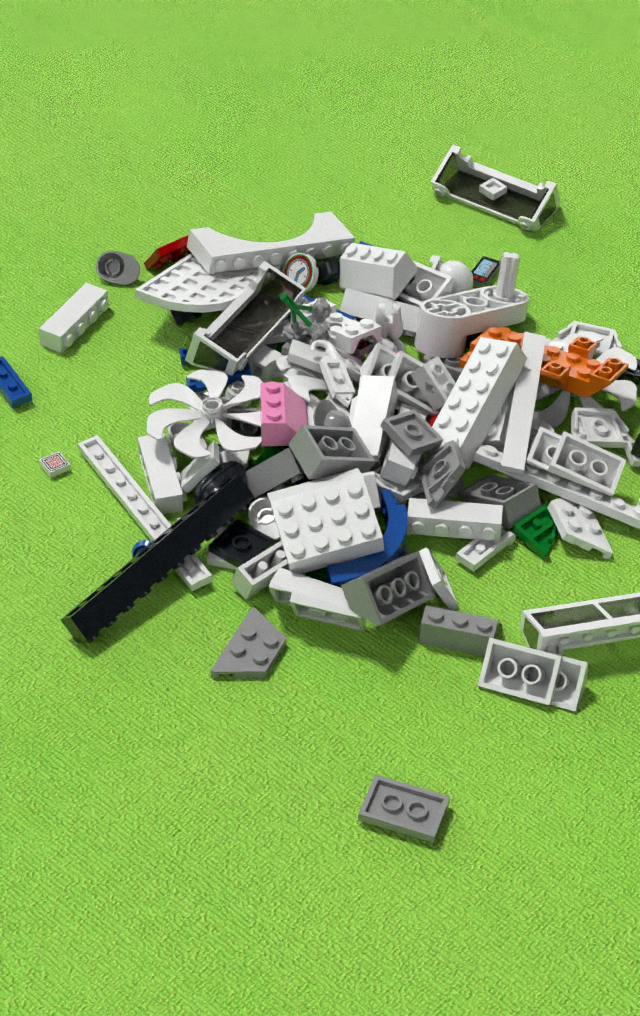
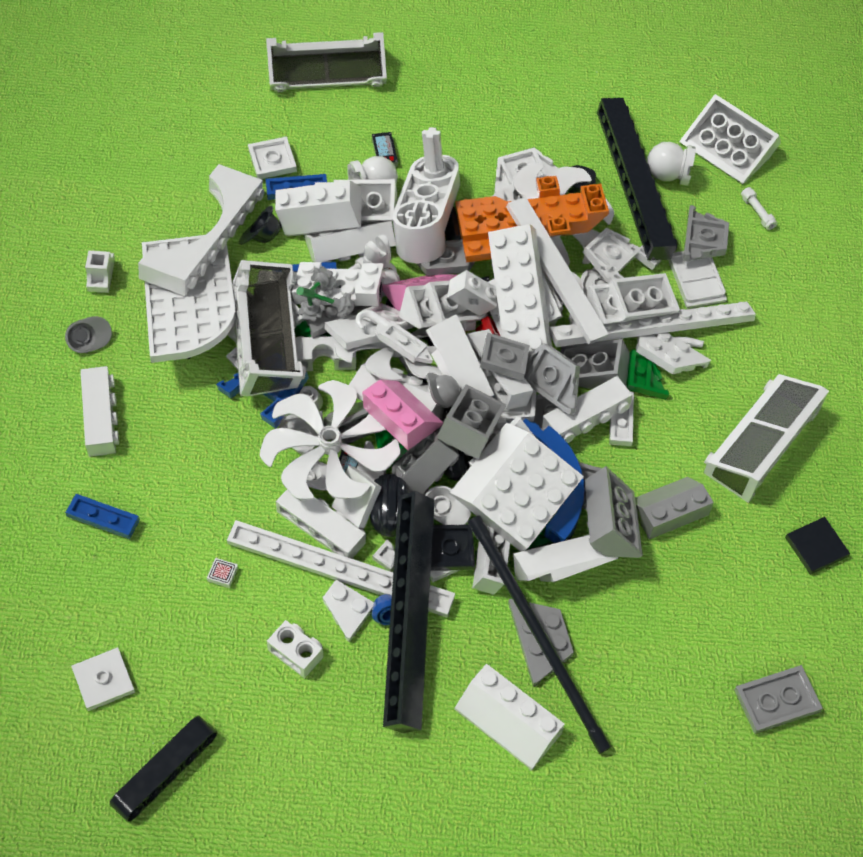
camera: 40 degrees left, 15 degrees up
red plate [144,235,191,271] -> none
tile [282,253,319,294] -> none
white tile [419,548,458,610] -> none
white slope [478,638,588,712] -> none
white plate [479,178,507,200] -> none
none -> white brick [85,251,115,293]
none -> white plate [248,137,297,179]
none -> white brick [267,620,323,679]
none -> white wing [323,580,374,642]
none -> white slope [454,663,565,770]
none -> black piece [468,515,612,754]
none -> white helmet [675,337,704,348]
none -> black tile [785,517,850,575]

